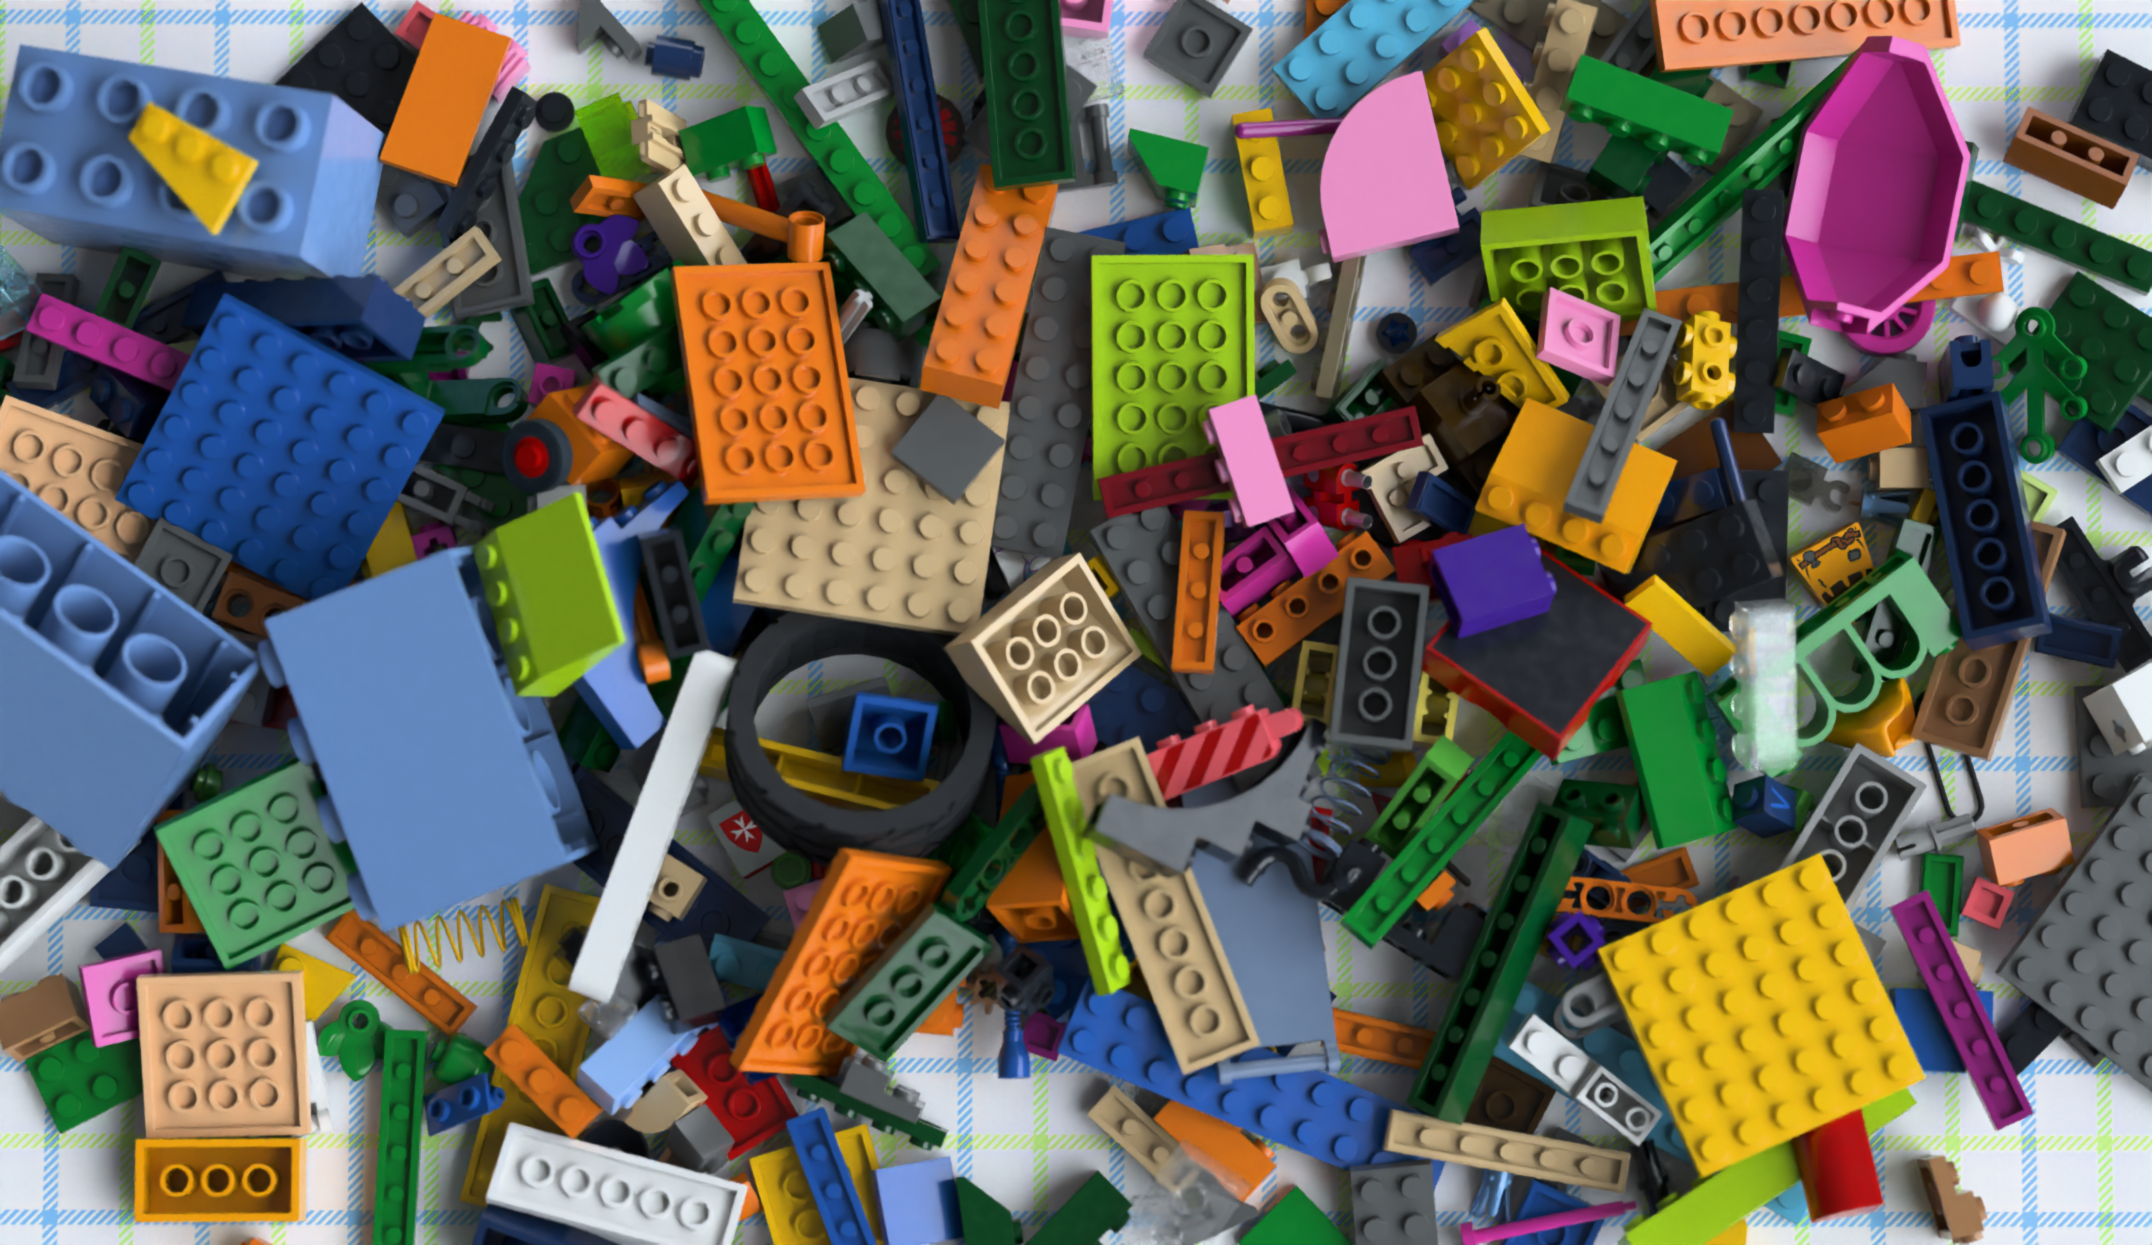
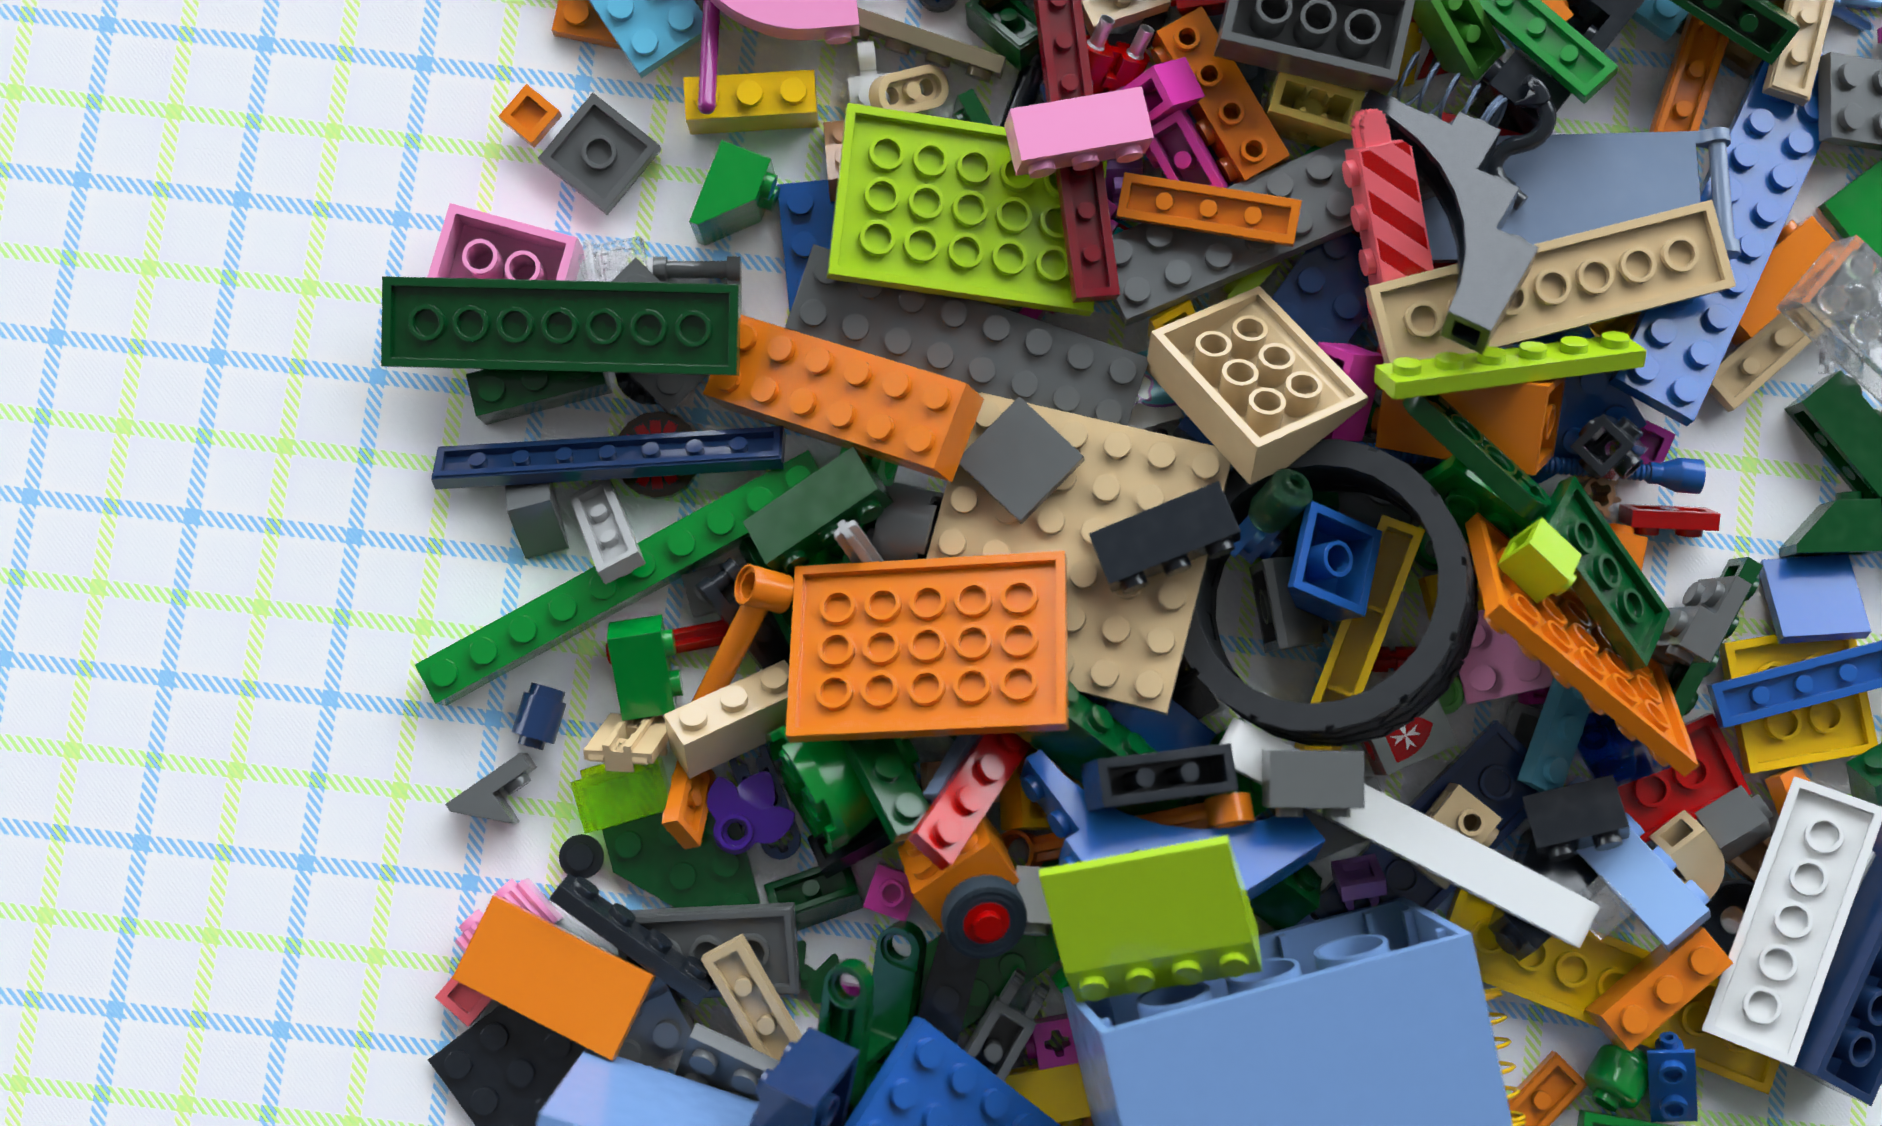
camera: 90 degrees left, 0 degrees up
none -> dark grey plate [675,1022,779,1102]
none -> black brick [1089,481,1240,594]
none -> blue slope [1230,511,1282,565]
none -> clear green brick [1248,469,1313,534]
none -> dark grey brick [1262,750,1364,817]
none -> medium lavender tile [1331,854,1387,911]
none -> lime brick [1497,518,1582,603]
none -> red plate [1618,504,1721,537]

